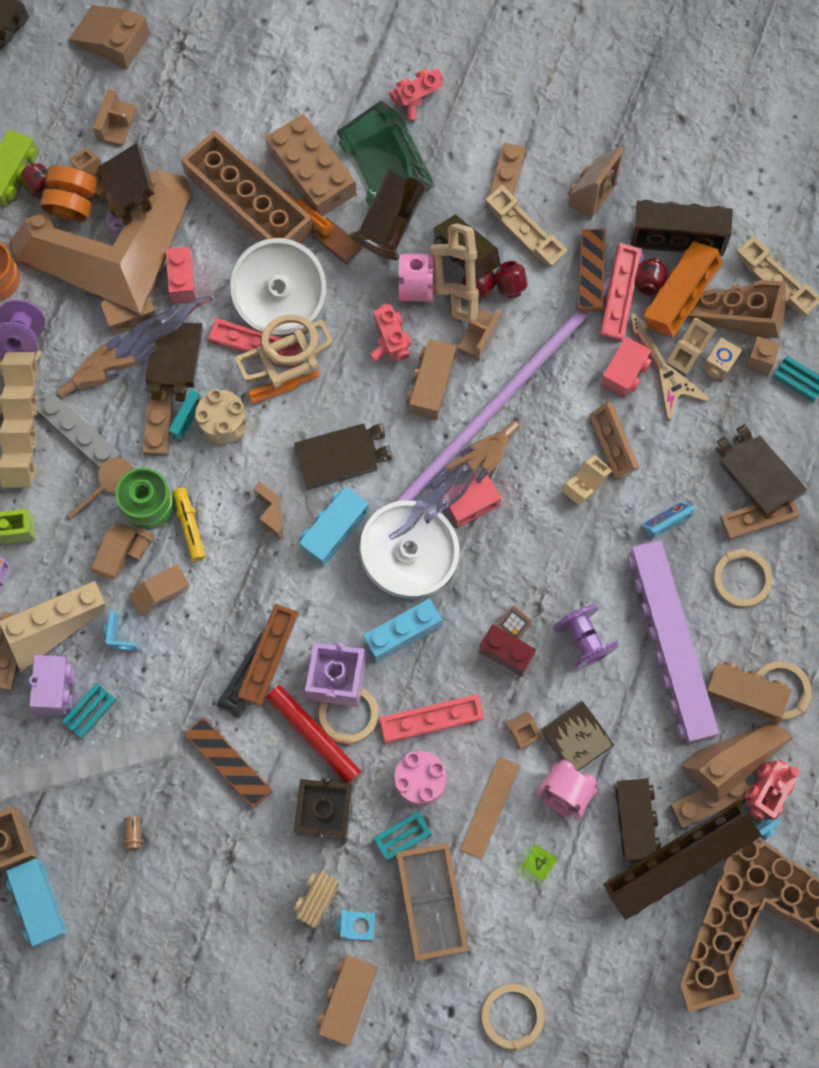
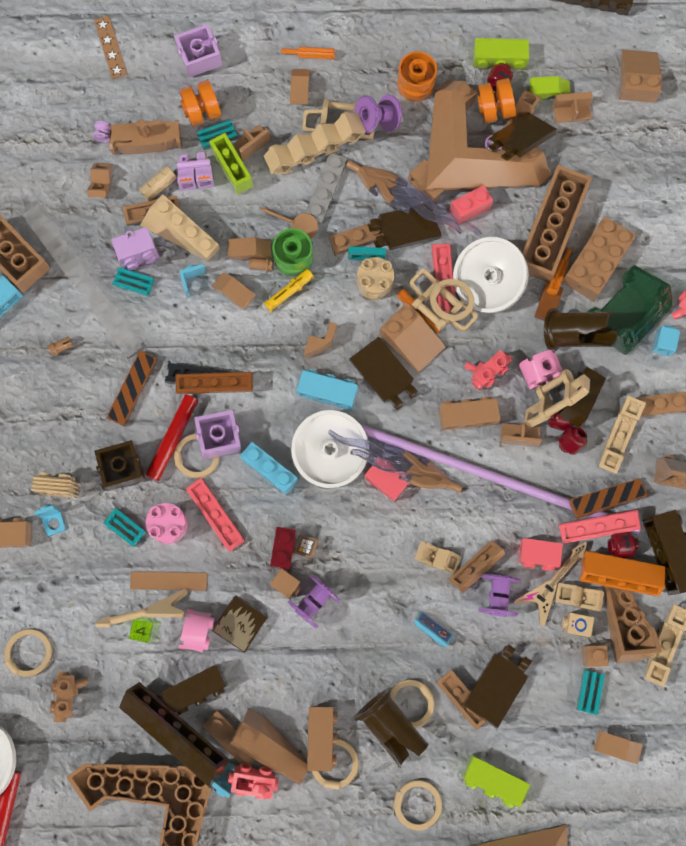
camera: 65 degrees right, 5 degrees up
clear brick [396,843,469,962] -> none
medium nougat slope [505,712,542,750] -> none
lavender brick [627,540,720,745] -> none
none -> medium nougat brick [50,672,89,722]
none -> tan piece [95,589,188,628]
none -> medium nougat brick [269,568,302,599]
none -> dark brown piece [354,688,429,768]
none -> medium nougat slope [379,303,445,373]
none -> medium lavender hose [478,574,521,617]
none -> lime slope [529,76,570,101]
none -> medium azure brick [652,325,680,357]

